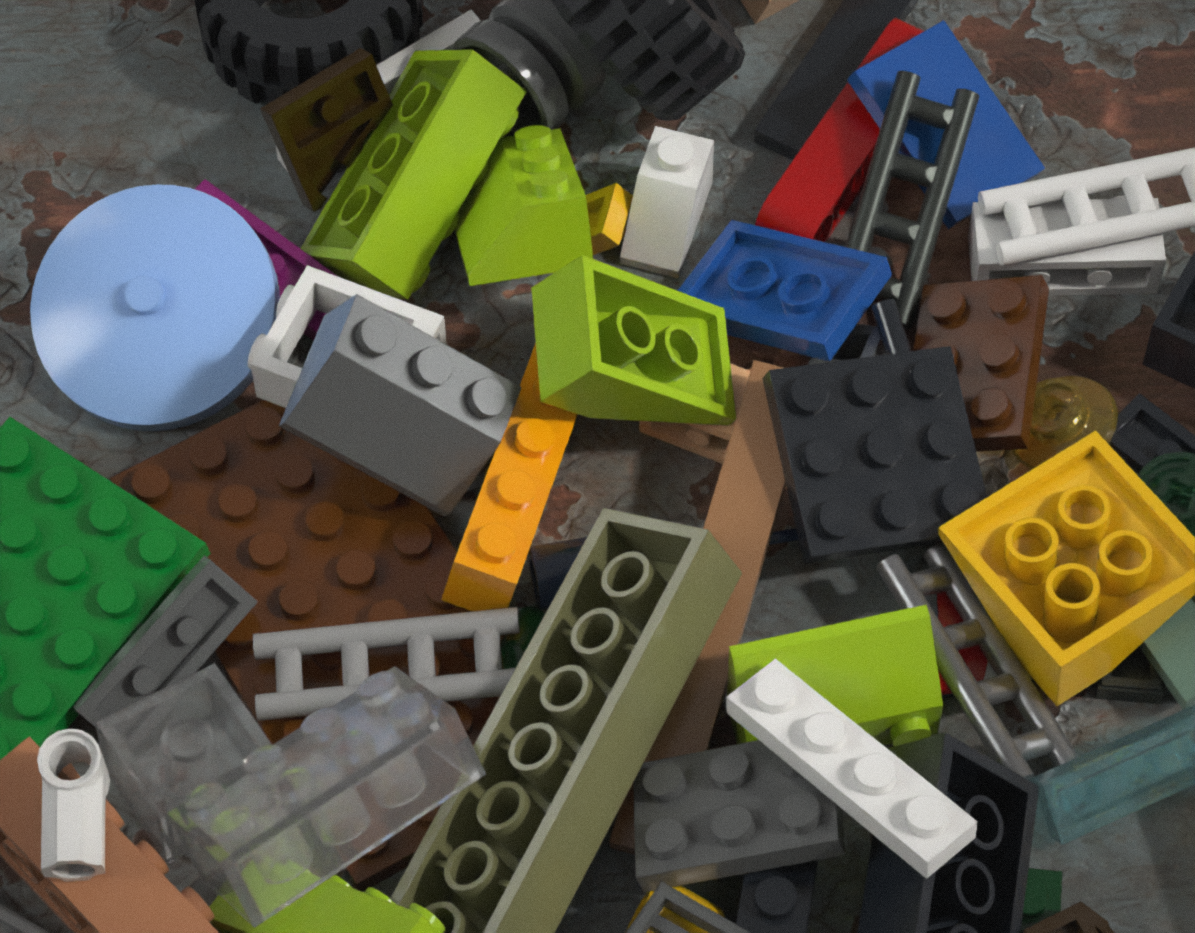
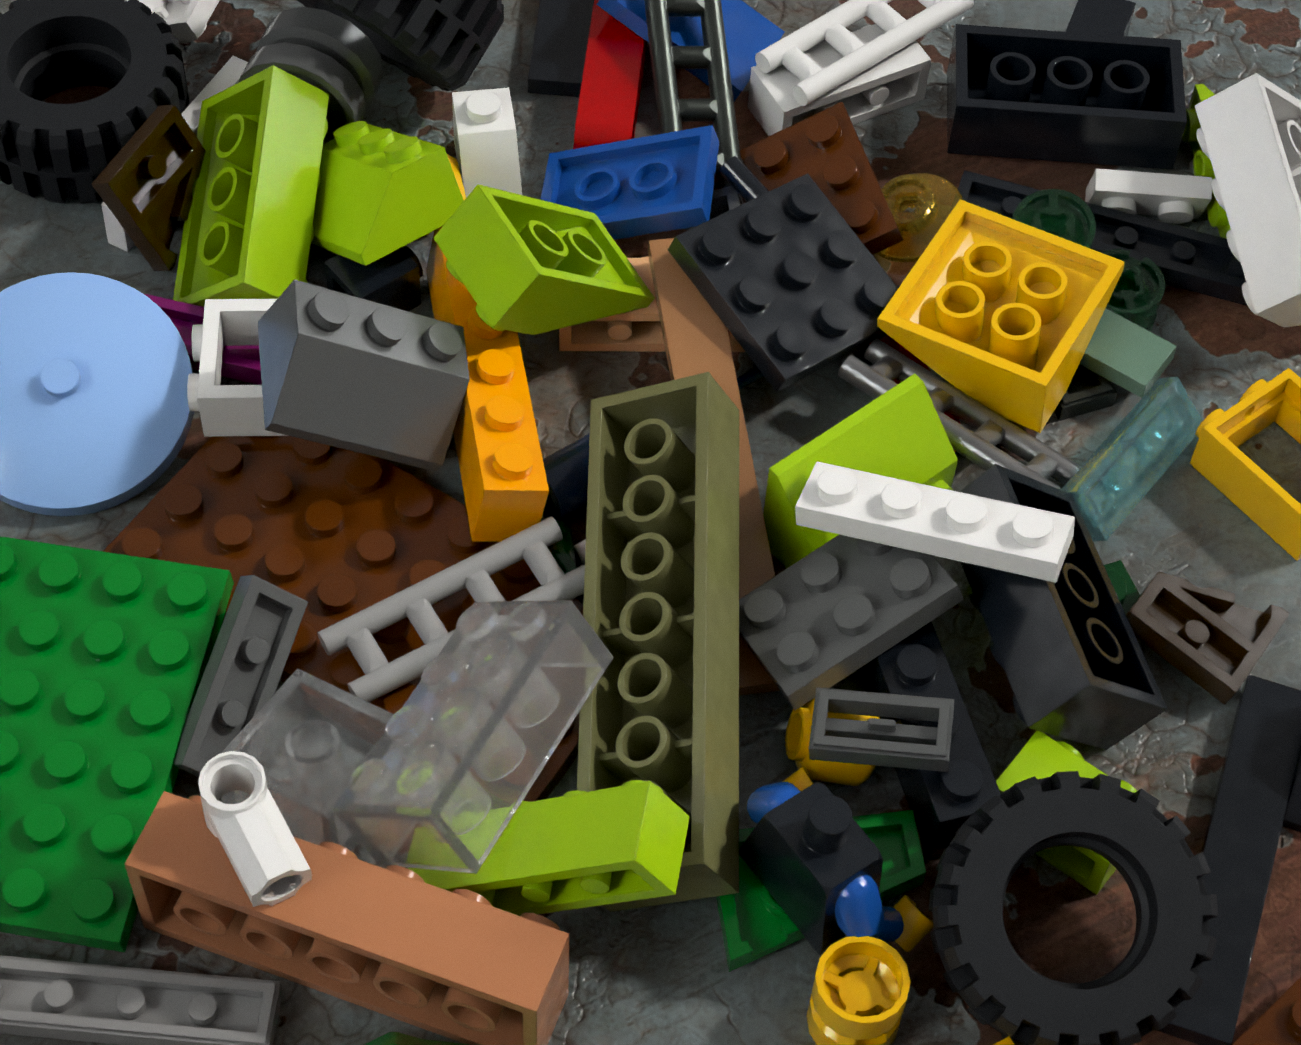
camera: 30 degrees left, 5 degrees down
none -> black brick [324,246,423,312]

